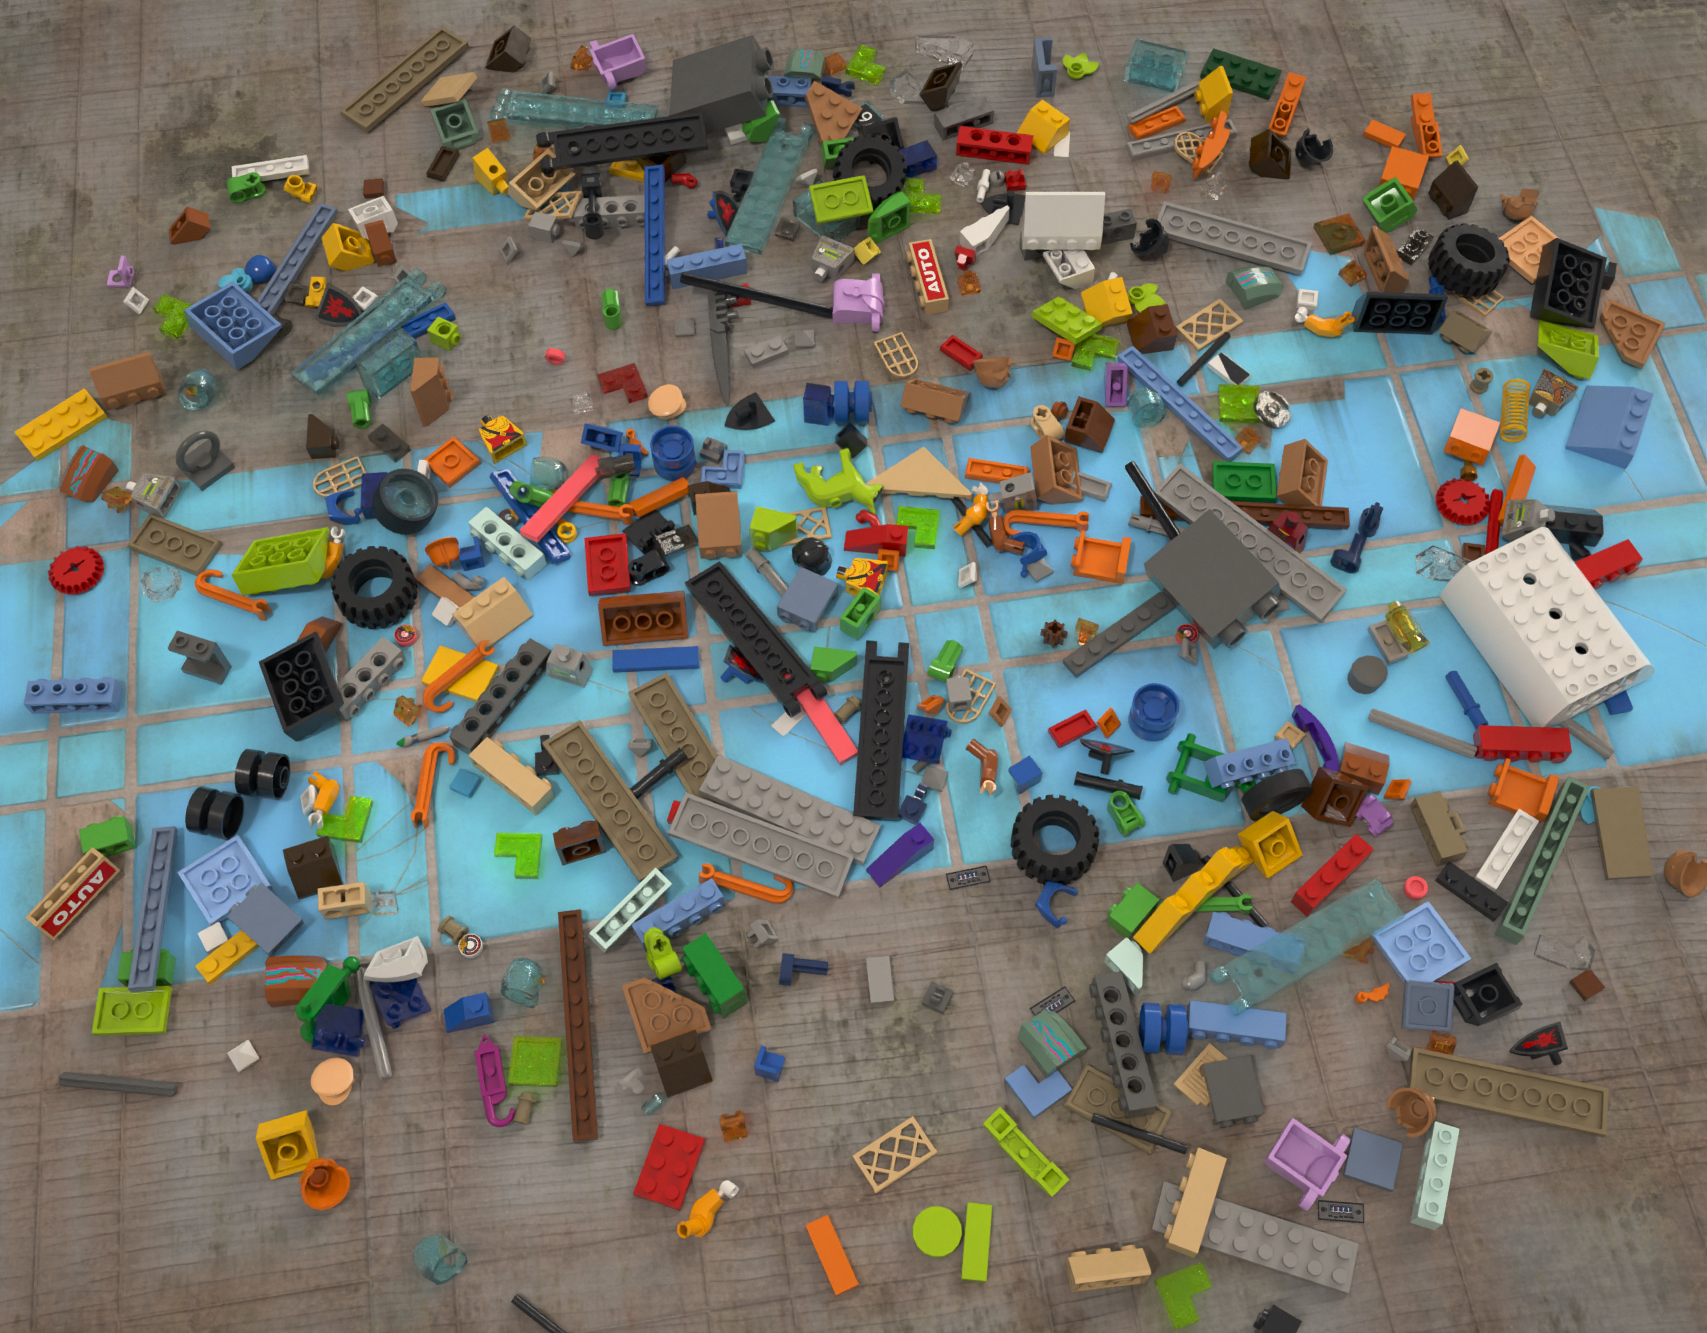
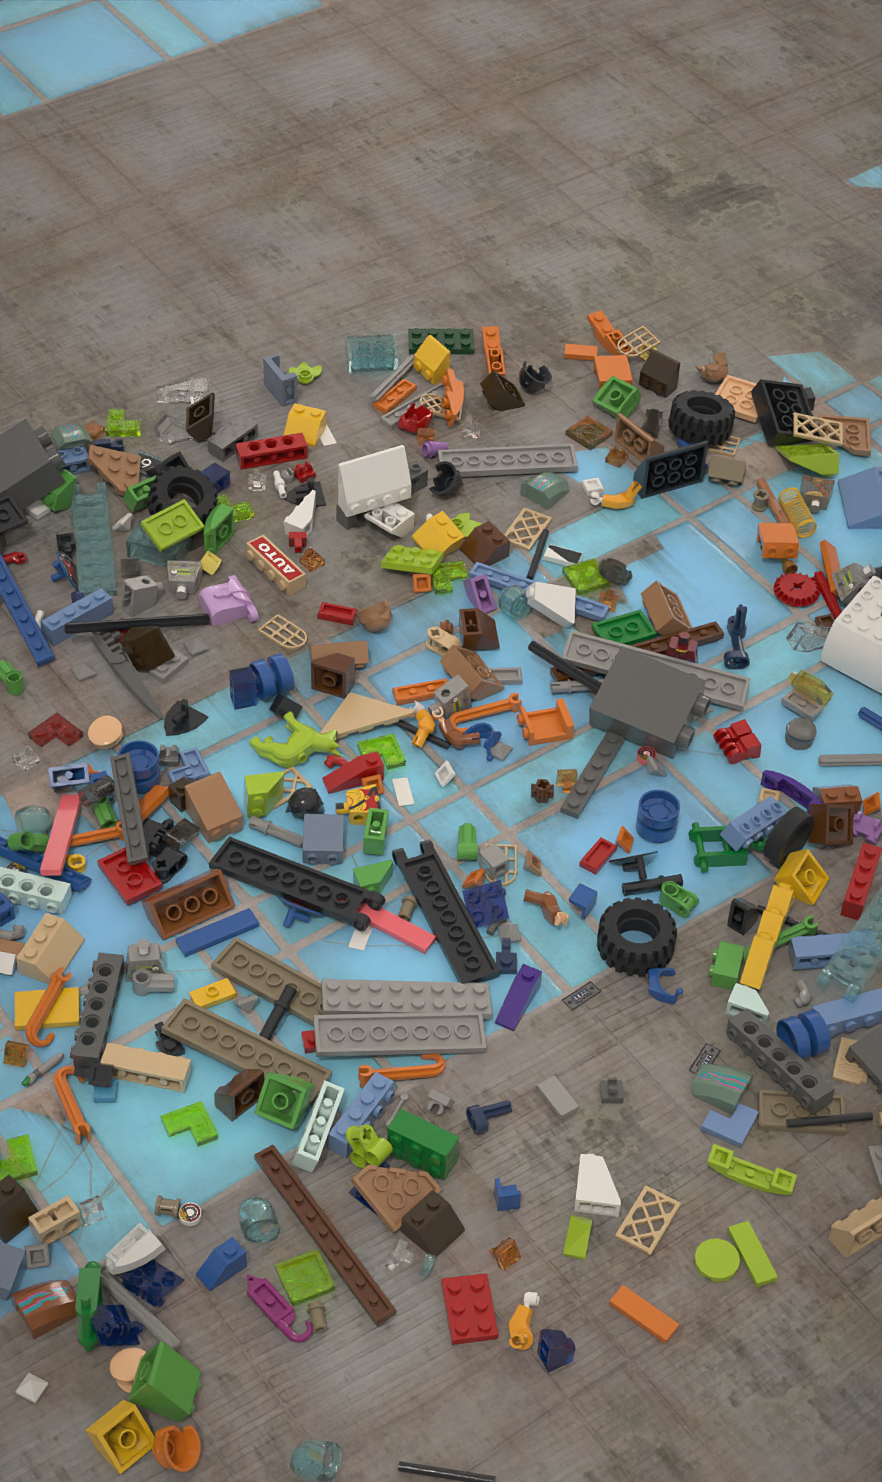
camera: 30 degrees left, 15 degrees down
none -> light grey slope [24,1243,50,1269]
none -> black plate [74,1062,114,1087]
none -> dark grey plate [110,753,150,865]
none -> dark brown slope [119,626,175,671]
none -> light grey torso [121,575,163,618]
none -> bright green slope [128,1341,201,1422]
none -> light grey piece [133,968,174,996]
none -> yellow plate [189,978,236,1009]
none -> bright green slope [254,1072,315,1130]
none -> reddish brown slope [311,653,355,699]
none -> light grey hinge [384,1093,409,1128]
none -> white sticker [392,777,414,806]
none -> red hair [398,403,433,434]
none -> medium lavender cone [421,441,448,458]
none -> white slope [526,582,576,628]
none -> clear blue slope [537,1329,576,1373]
none -> lime slope [563,1215,593,1260]
none -> white slope [574,1154,621,1217]
none -> tan window [617,326,660,358]
none -> red legs [713,719,762,764]
none -> nougat axle [756,478,790,523]
none -> tan window [793,413,843,446]

